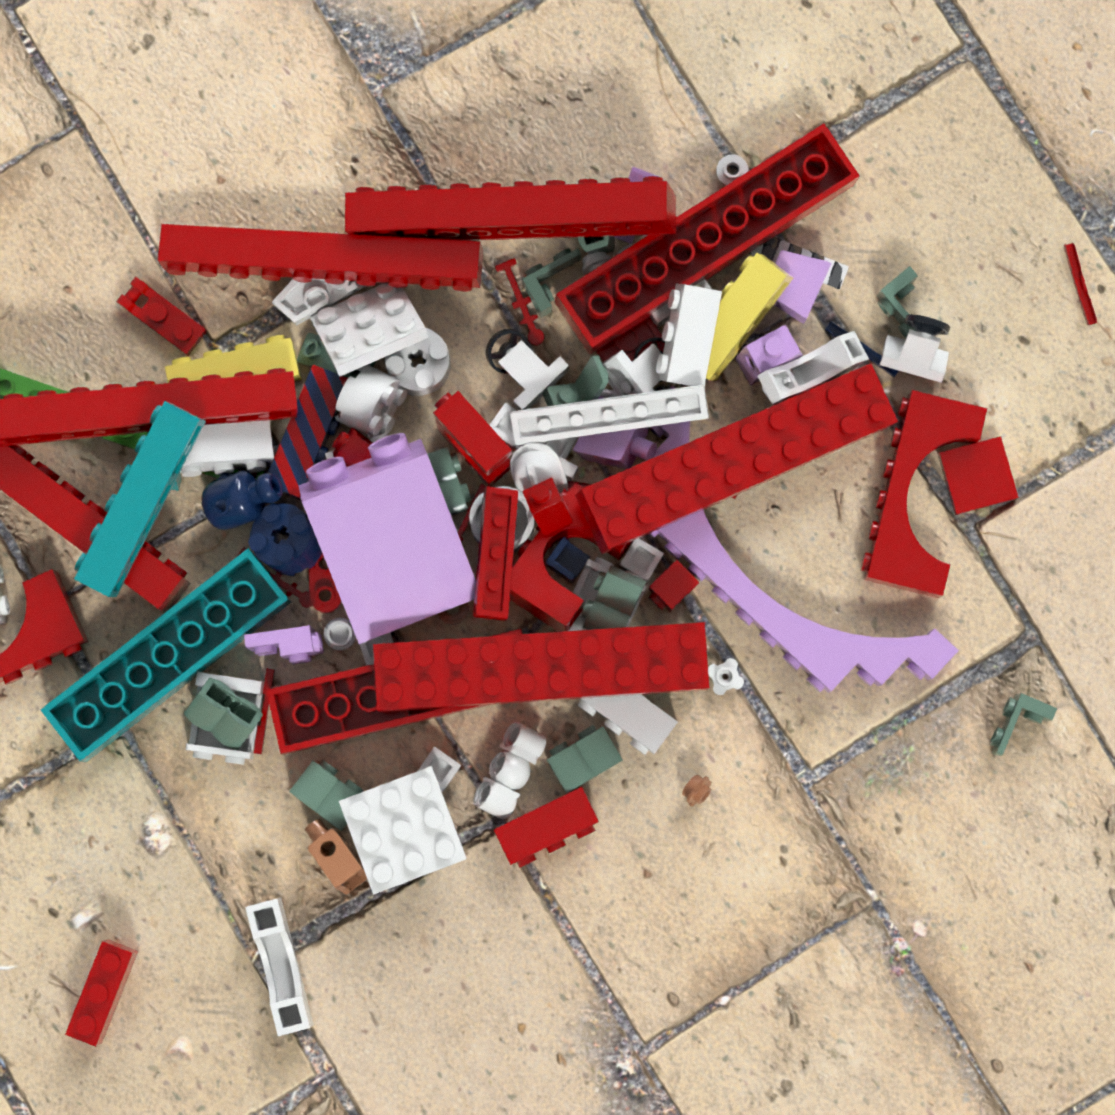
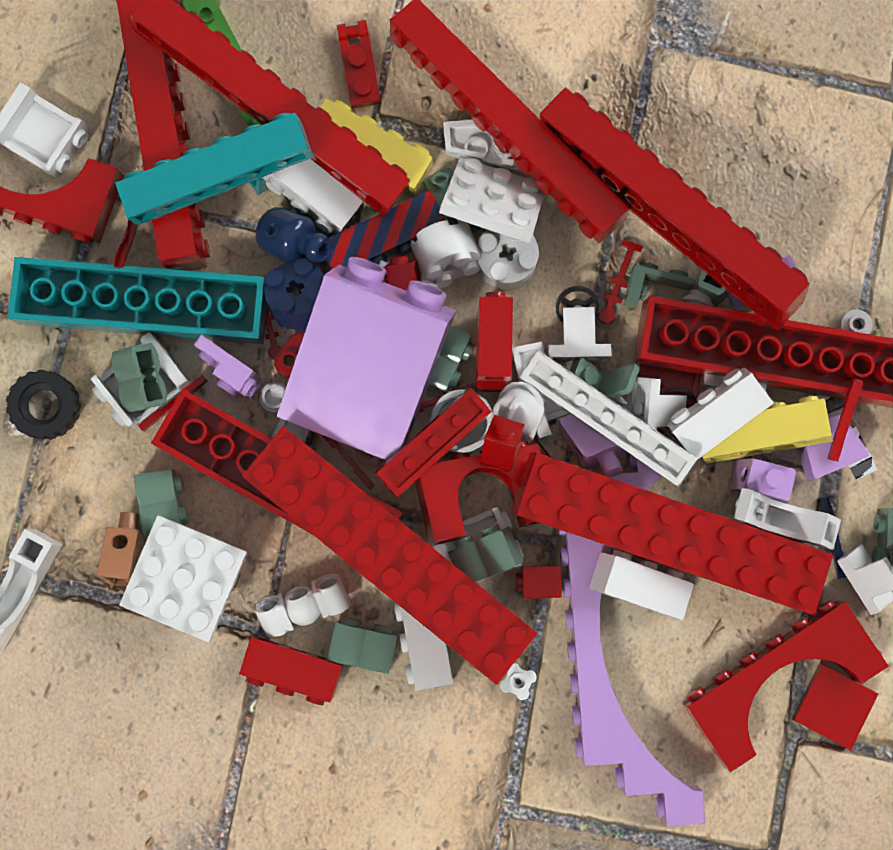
camera: 45 degrees right, 0 degrees up
white plate [418,747,462,792] -> none
dark blue panel [546,536,590,584] -> none
white plate [620,538,664,582] -> none
nougat plate [682,774,712,807] -> none
none -> black tyre [6,370,81,440]
none -> red piece [114,219,138,268]
none -> red piece [322,435,375,490]
none -> white brick [589,550,694,620]
none -> red piece [827,378,863,462]

